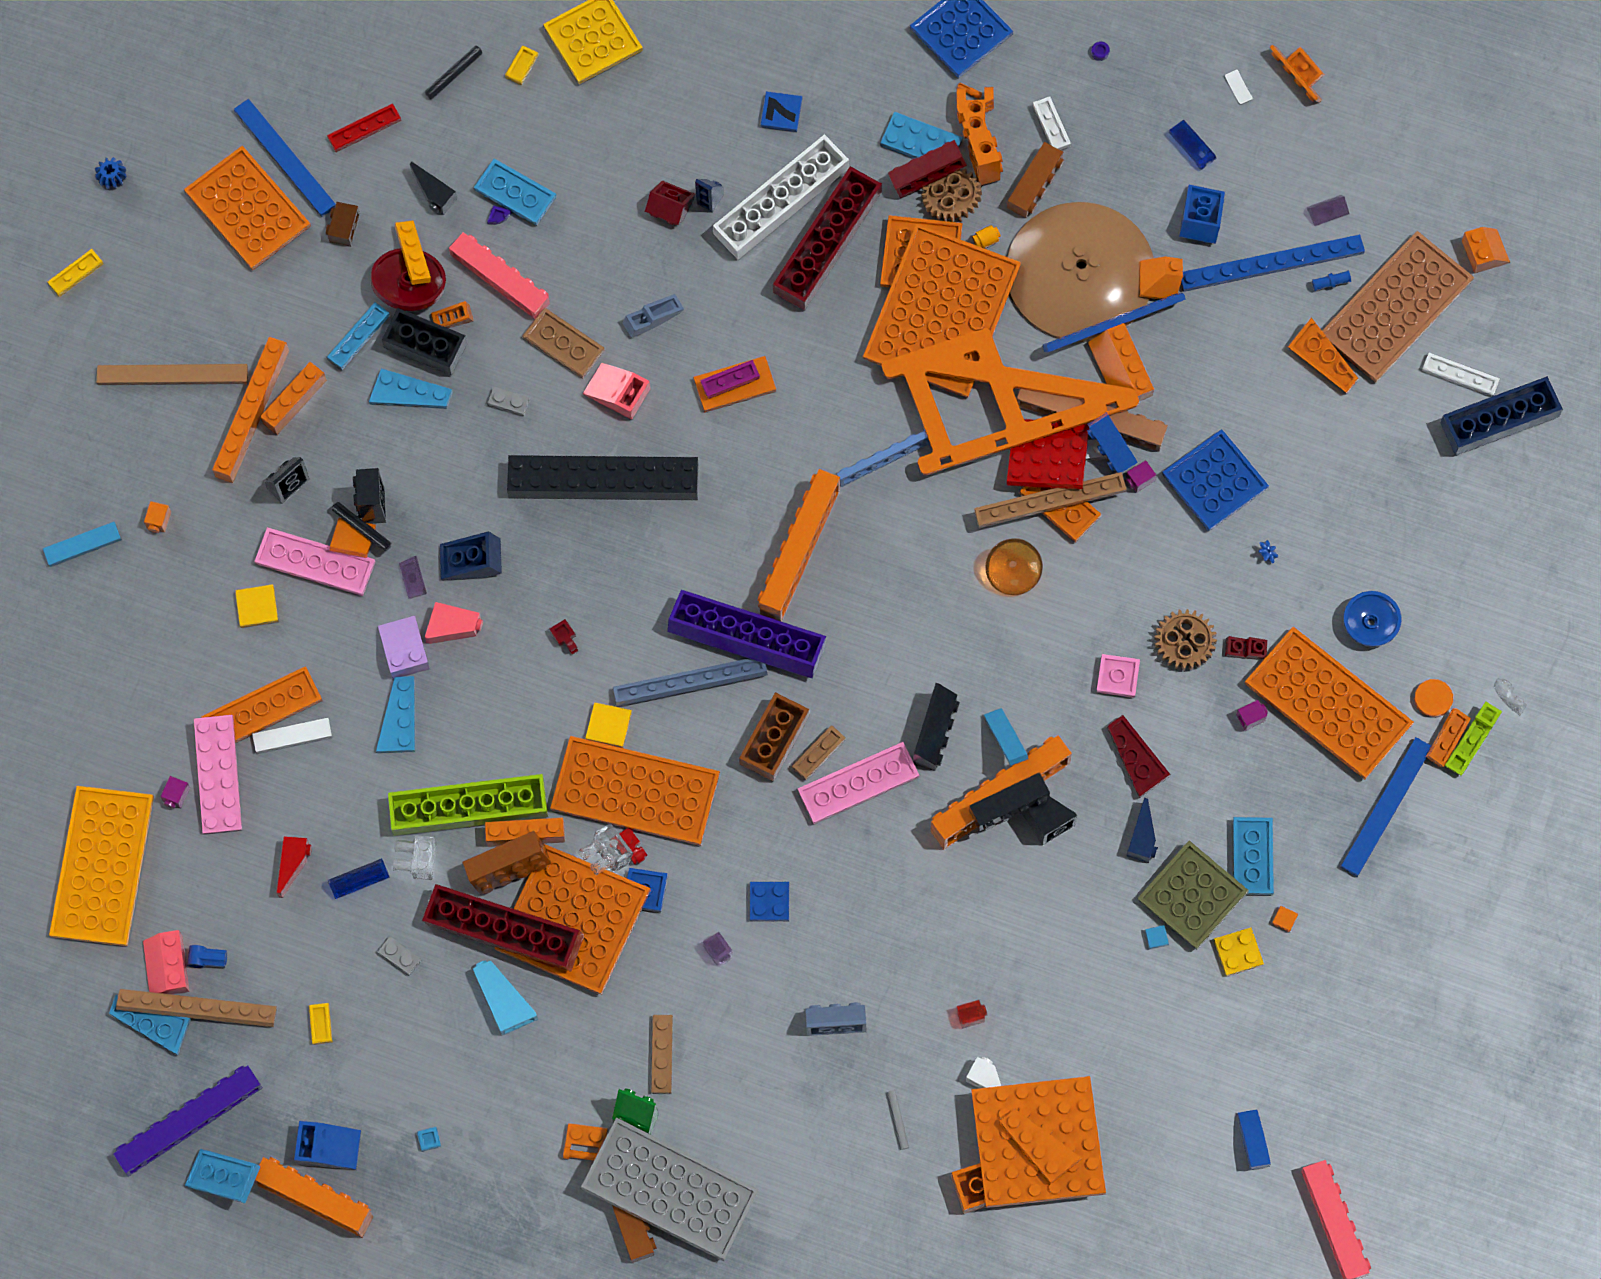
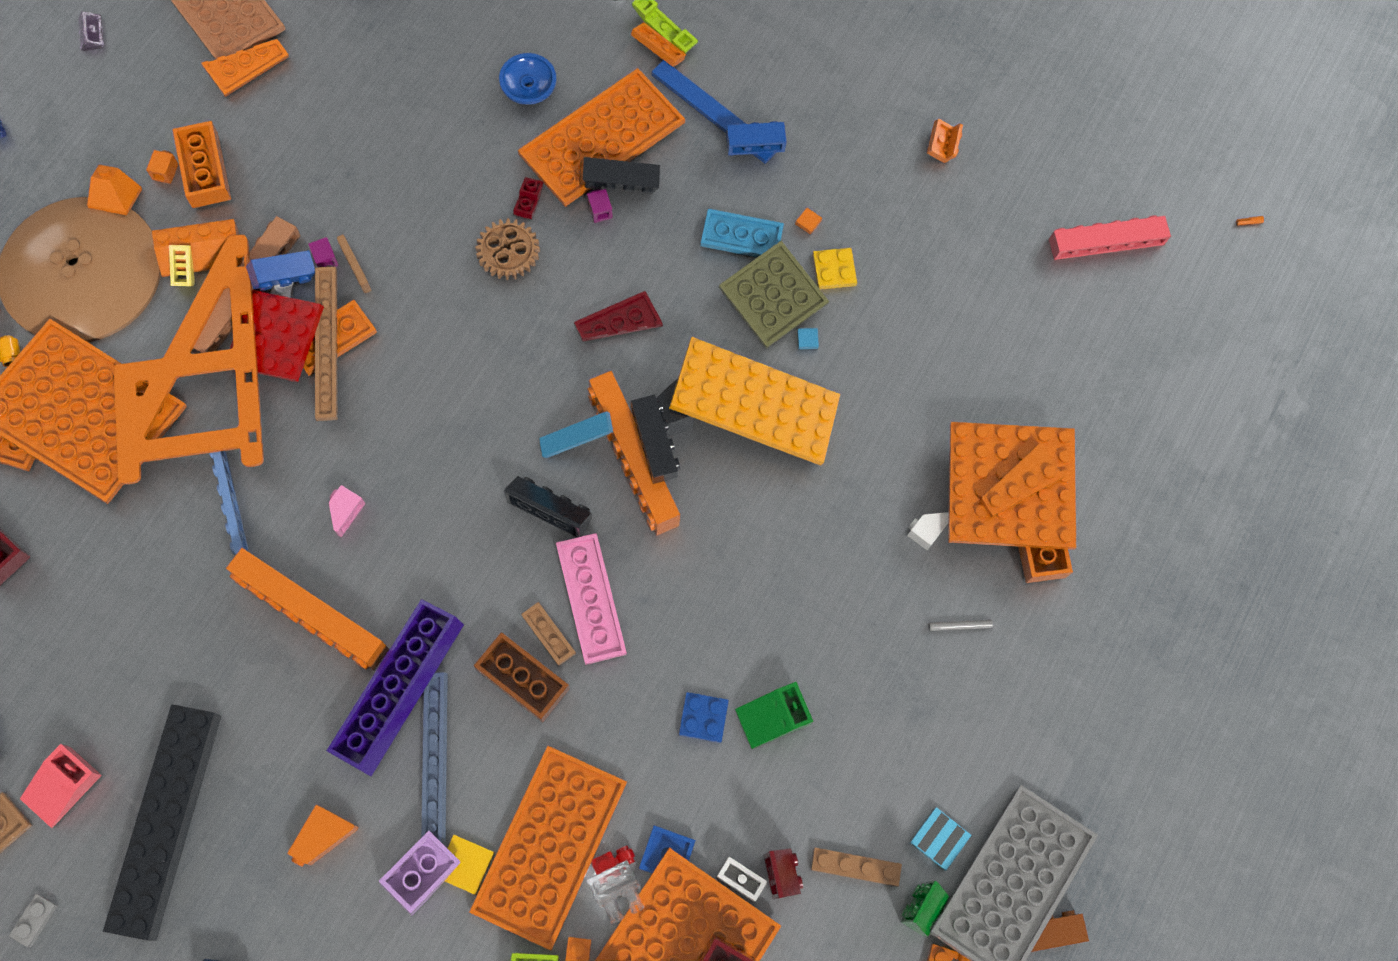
camera: 90 degrees left, 0 degrees up
dark red plate [549,619,578,655] -> none
orange tile [693,356,776,413] -> none
magenta plate [700,360,760,399] -> none
clear purple brick [703,932,733,965] -> none
sand blue slope [806,1002,866,1036] -> none
clear red brick [956,1000,987,1029] -> none
clear orange dish [985,538,1043,595] -> none
blue tile [1042,293,1186,352] -> none
bright pink plate [1096,654,1140,698] -> none
dark blue slope [1127,797,1158,863] -> none
blue plate [1162,429,1269,531] -> none
blue slope [1179,184,1225,244] -> none
blue plate [1181,234,1365,292] -> none
blue slope [1237,1109,1271,1170] -> none
blue plant [1259,540,1278,563] -> none
blue pin [1312,270,1351,291] -> none
orange tile [1414,679,1453,718] -> none
none -> orange brick [146,150,178,184]
none -> light yellow slope [169,245,195,286]
none -> orange brick [172,121,232,208]
none -> orange slope [287,805,359,867]
none -> bright pink slope [329,485,365,537]
none -> medium nougat tile [337,234,372,294]
none -> lavender slope [379,831,461,916]
none -> black brick [579,157,660,194]
none -> light orange plate [669,337,840,466]
none -> white brick [716,857,767,902]
none -> blue brick [726,121,787,156]
none -> green slope [735,681,814,750]
none -> dark red slope [763,848,803,900]
none -> tile [910,807,972,871]
none -> orange bracket [927,119,963,163]

